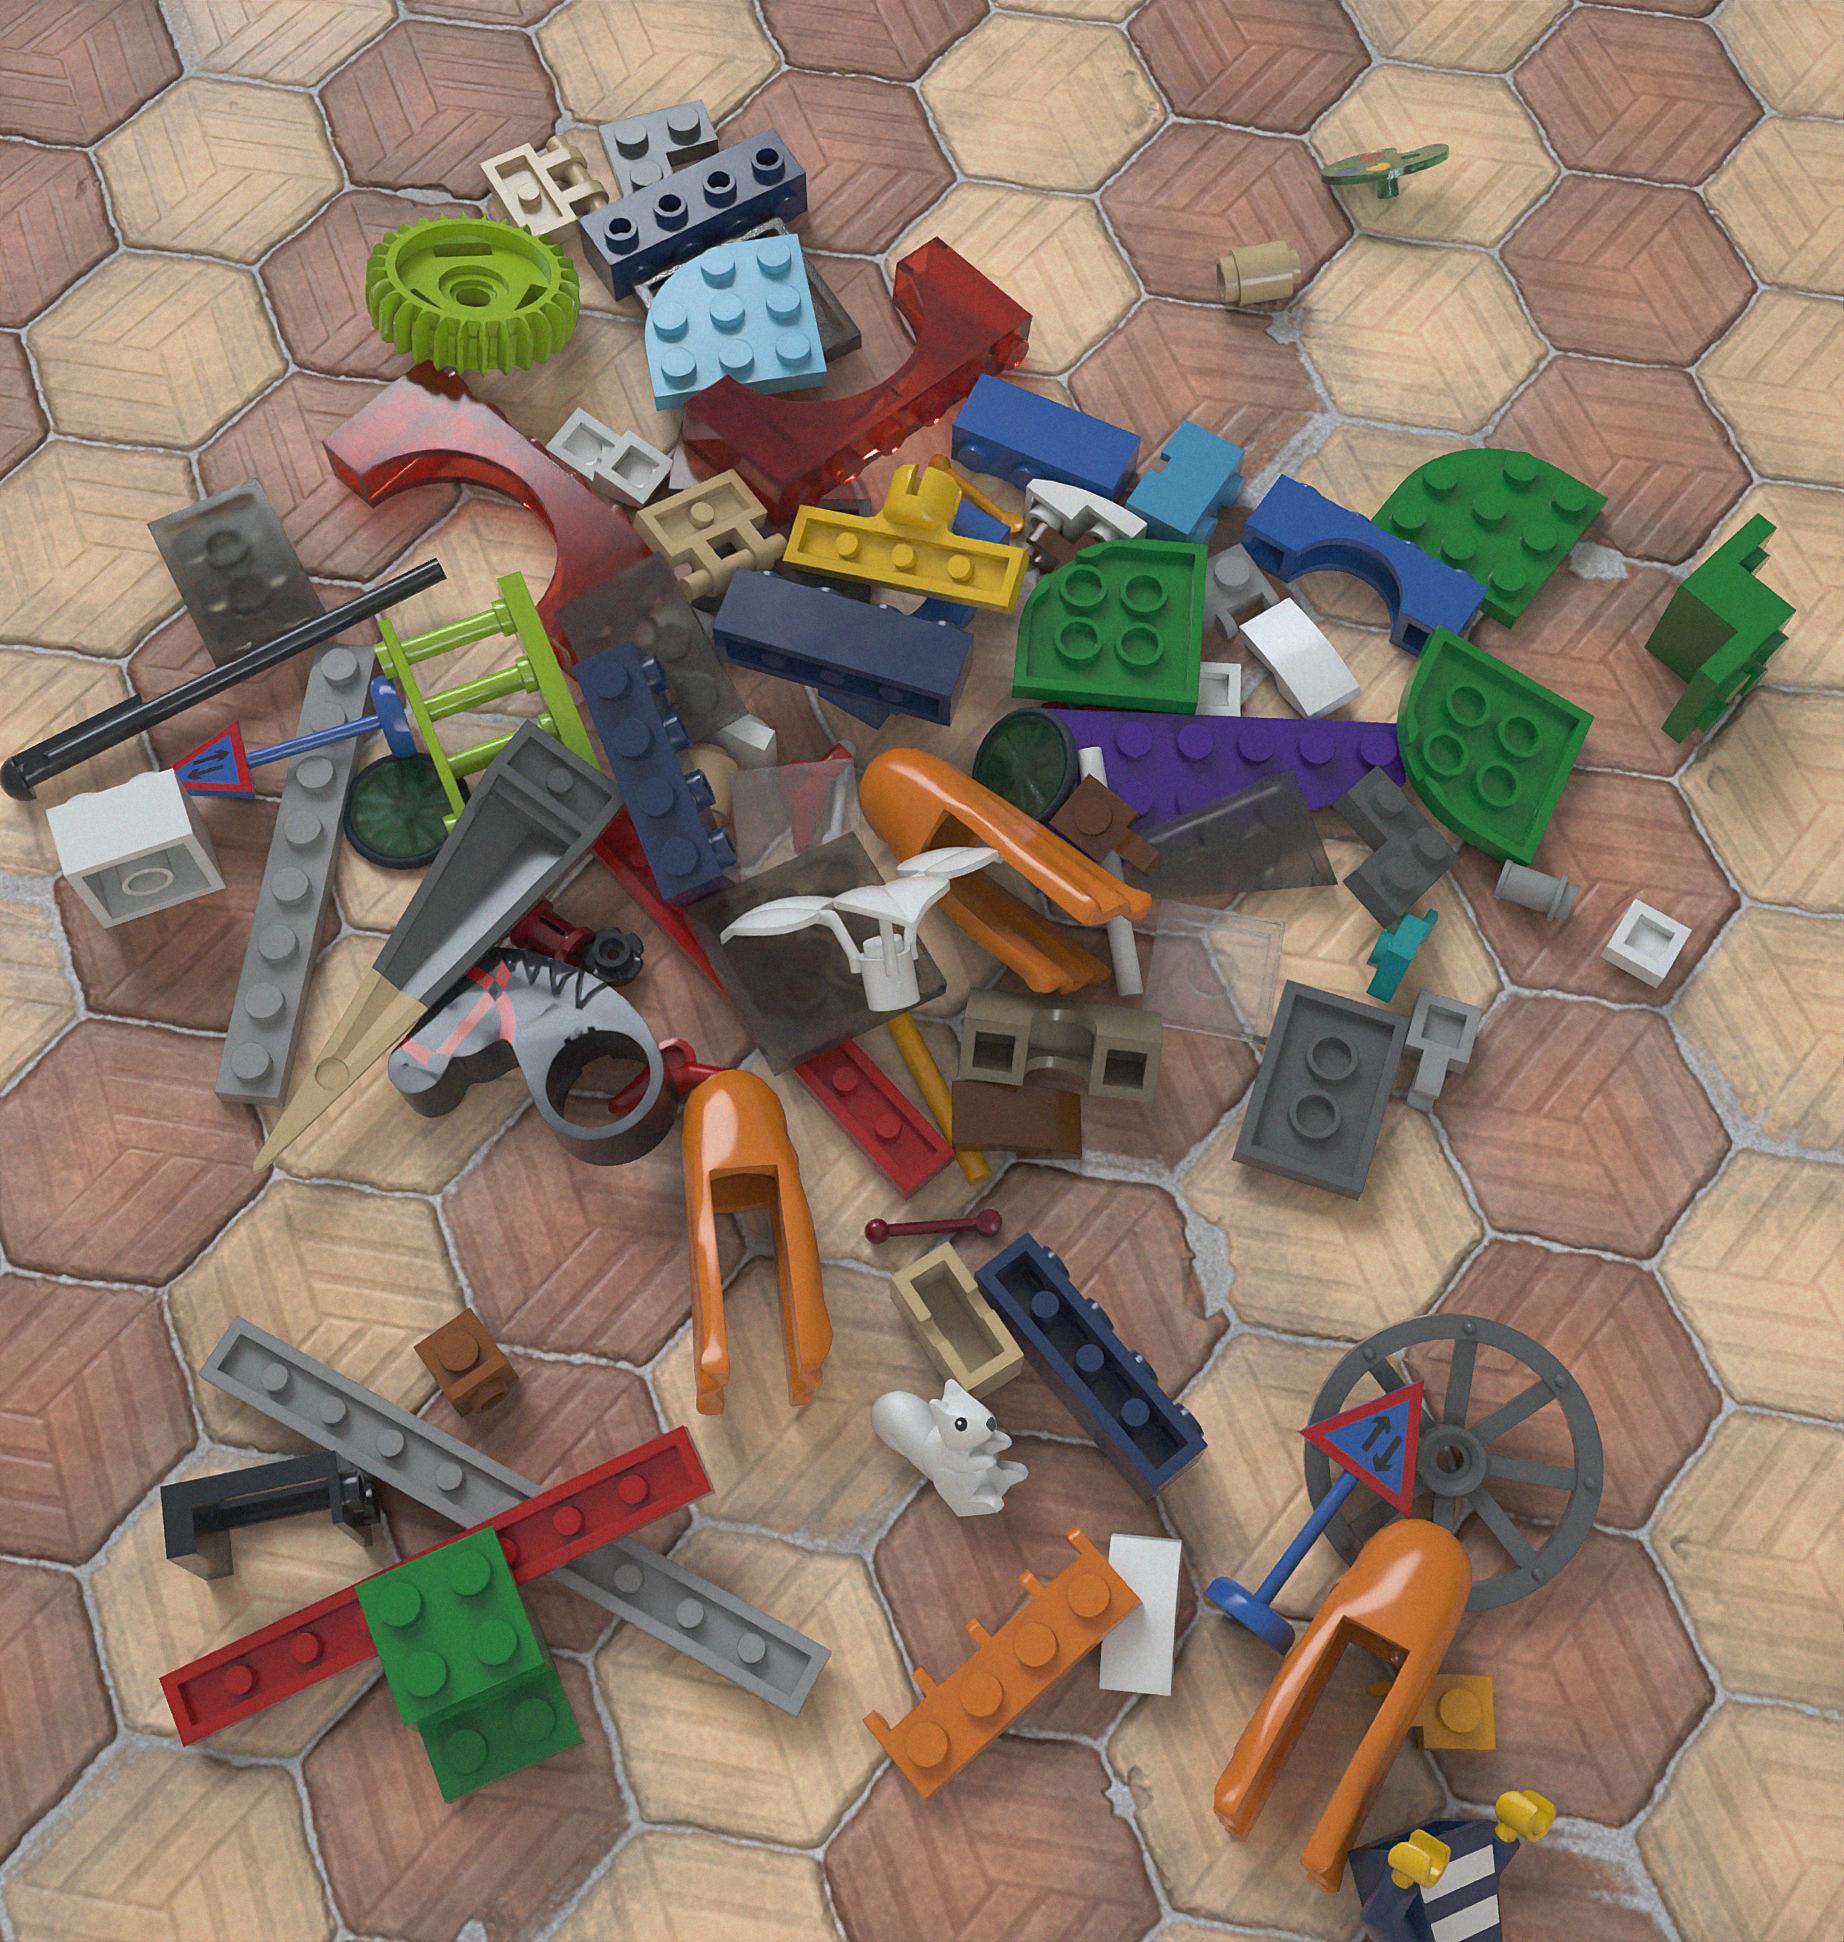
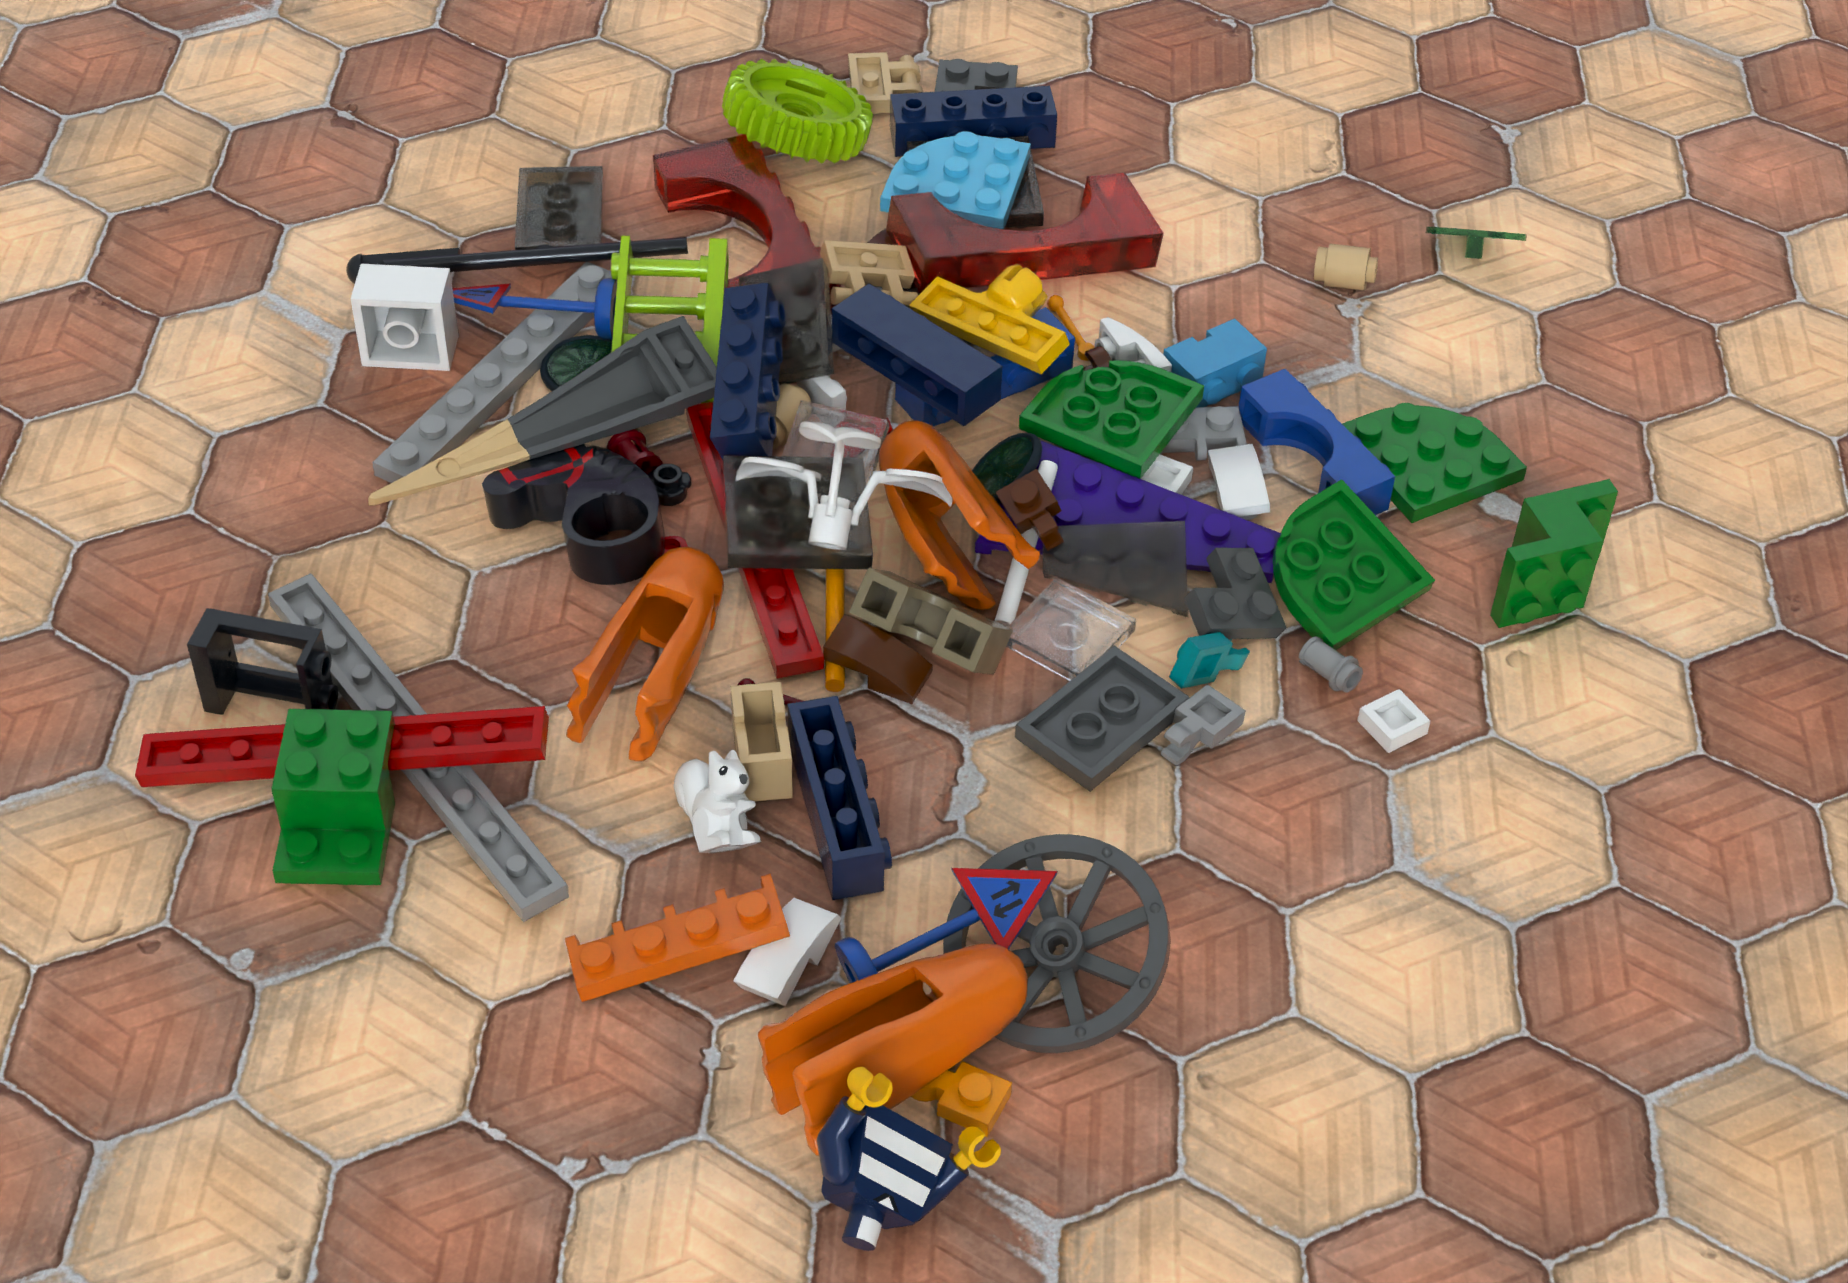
camera: 25 degrees right, 20 degrees down
dark orange bracket [413,1308,519,1417] -> none
white slope [543,407,673,509] -> none
blue brick [951,373,1141,505] -> none

